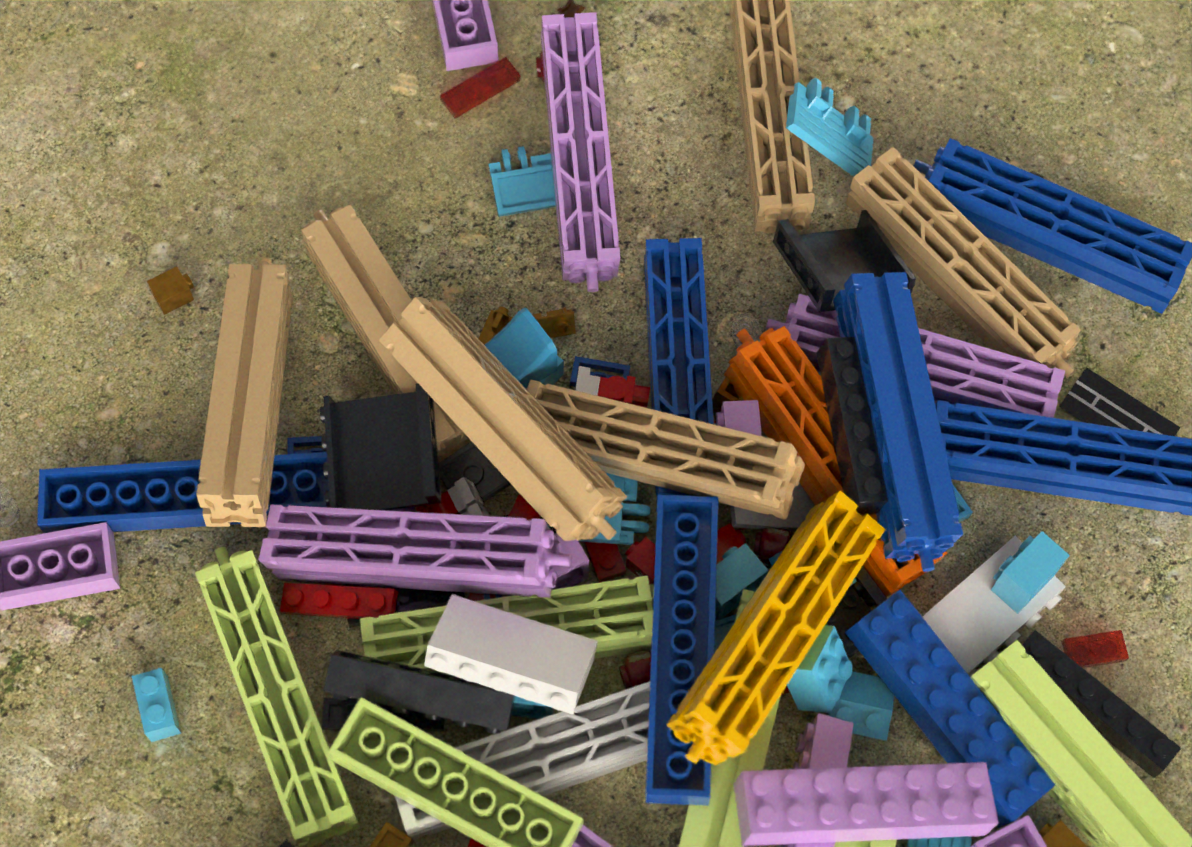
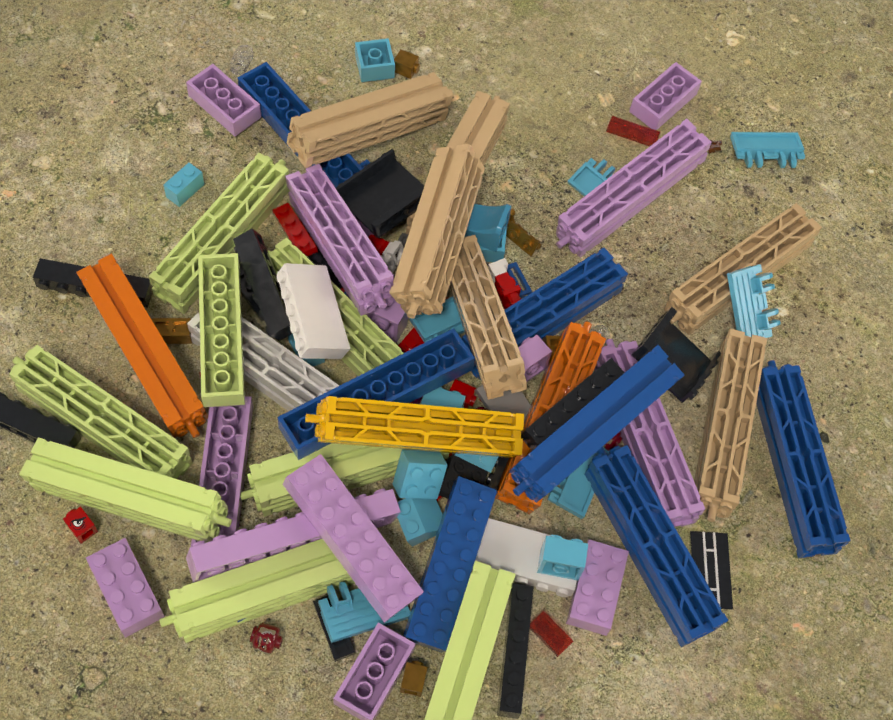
camera: 50 degrees right, 5 degrees down
none -> medium azure brick [355,38,395,82]
none -> lavender brick [566,539,629,636]

